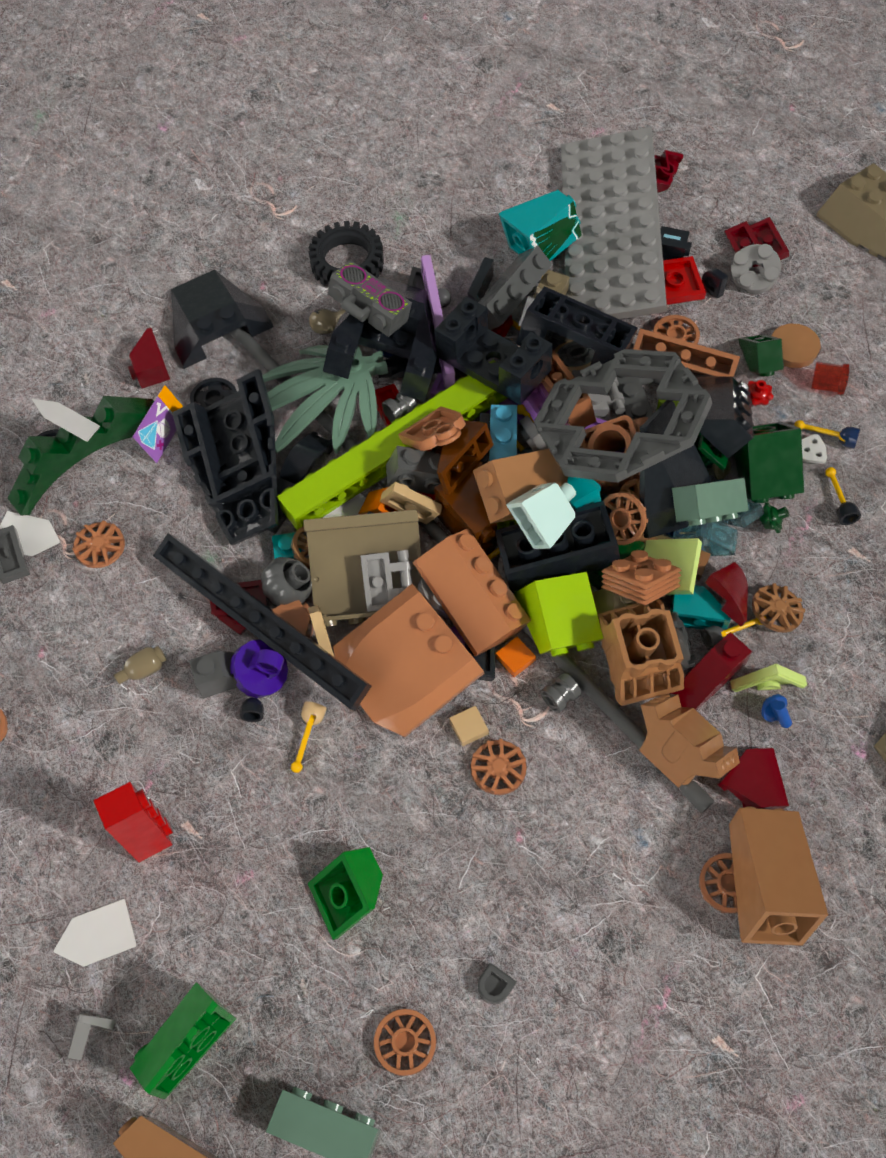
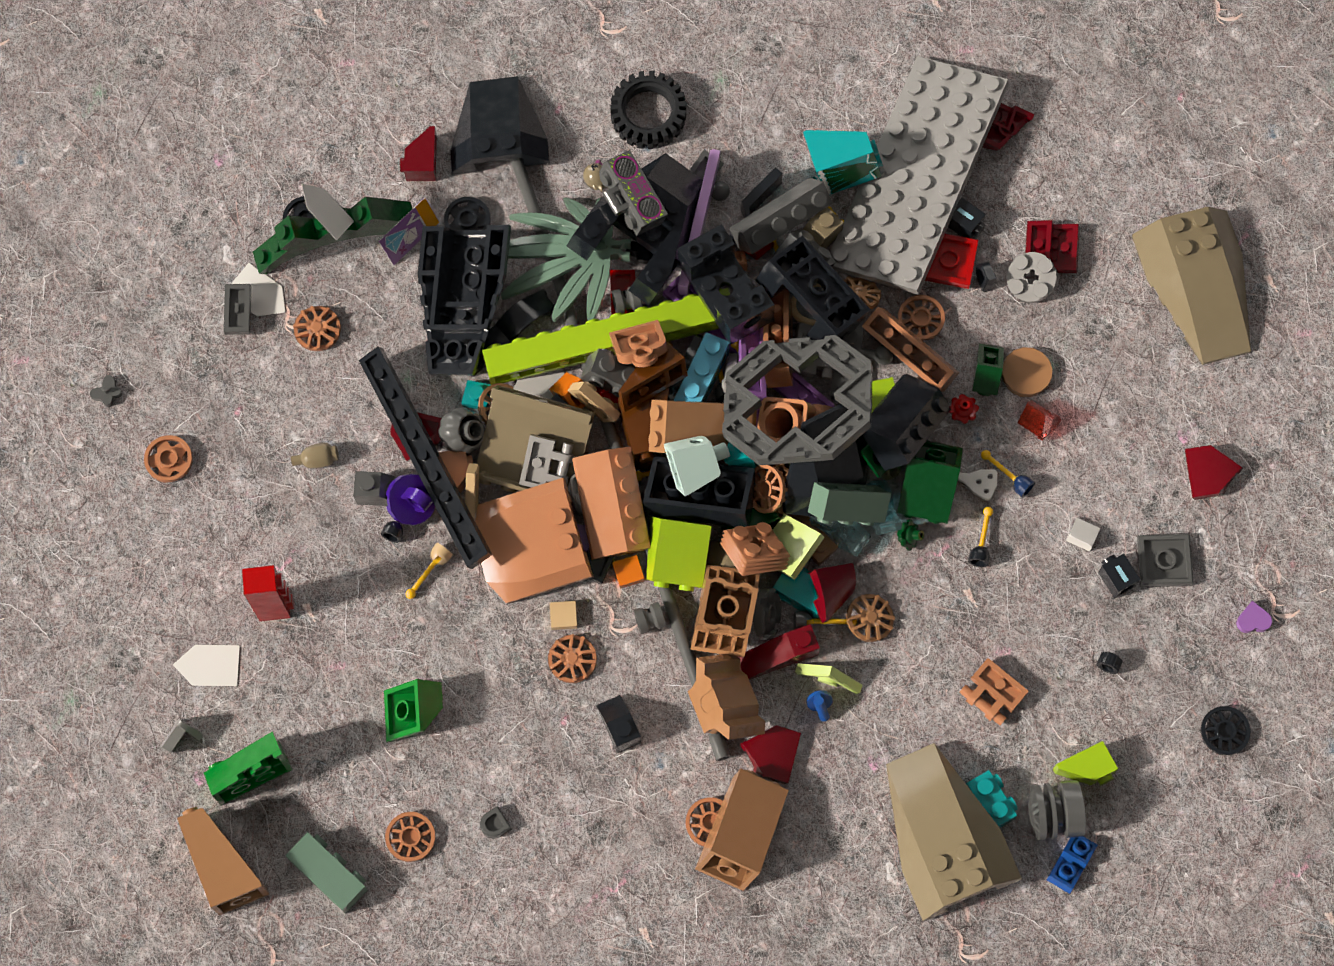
camera: 20 degrees right, 10 degrees up
none -> black slope [596,695,641,753]

